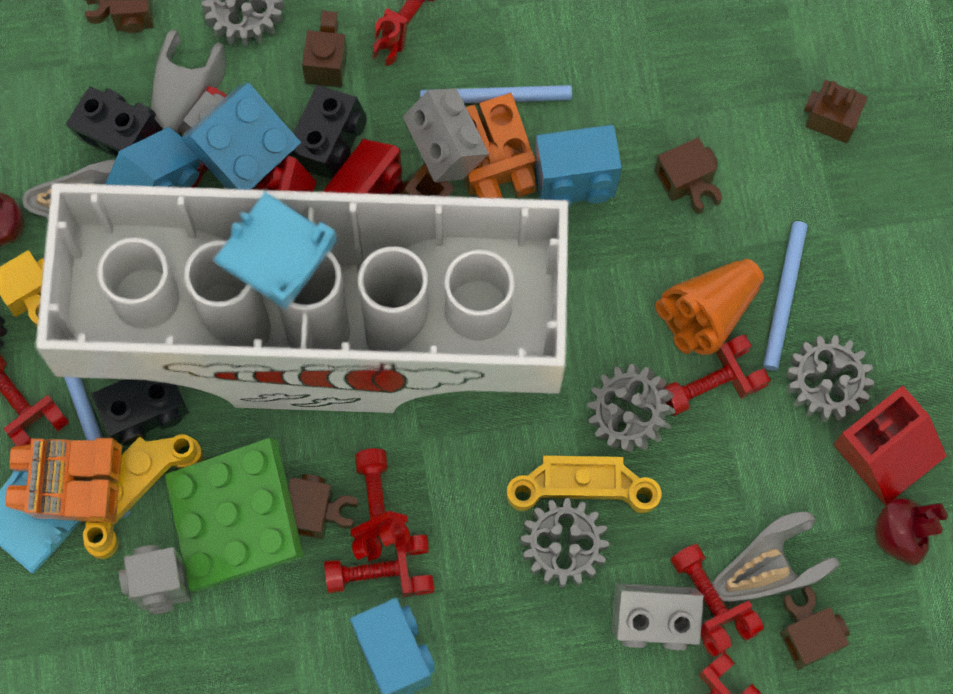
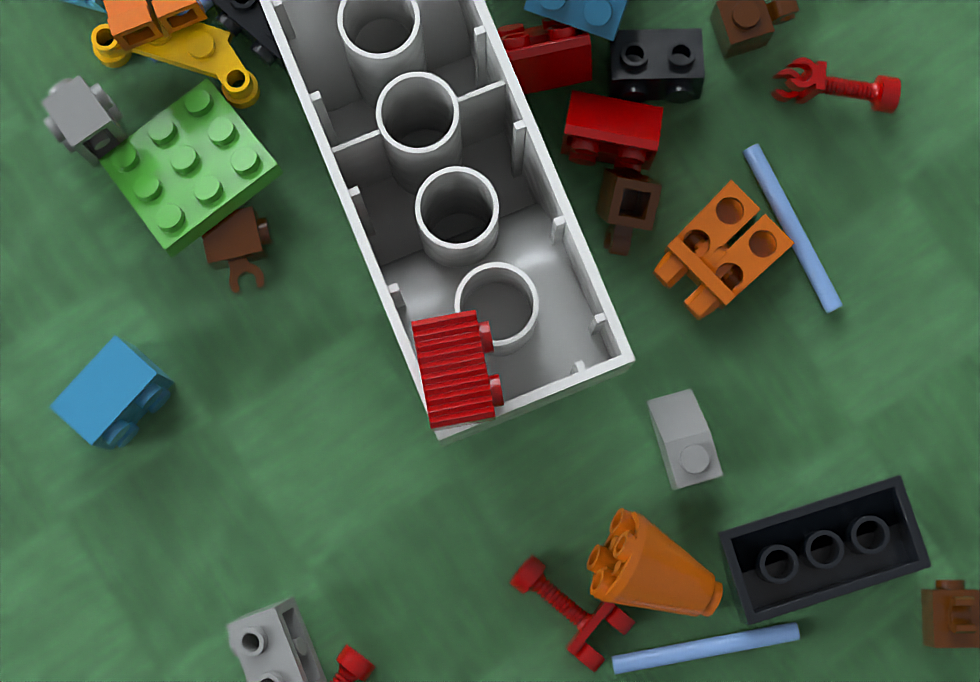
camera: 70 degrees right, 10 degrees up
medium azure piece [214,192,337,310] -> none
red bar [324,535,435,597] -> none
red bar [350,448,410,562] -> none
light grey brick [403,89,489,182] -> none
yellow plate [506,455,662,513] -> none
light grey gear [520,498,609,588] -> none
dark azure brick [534,125,622,206] -> none
light grey gear [587,364,675,452] -> none
reddish brown brick [654,137,722,215] -> none
none -> red brick [411,310,504,432]
none -> light grey slope [646,389,723,490]
none -> black slope [717,474,932,625]

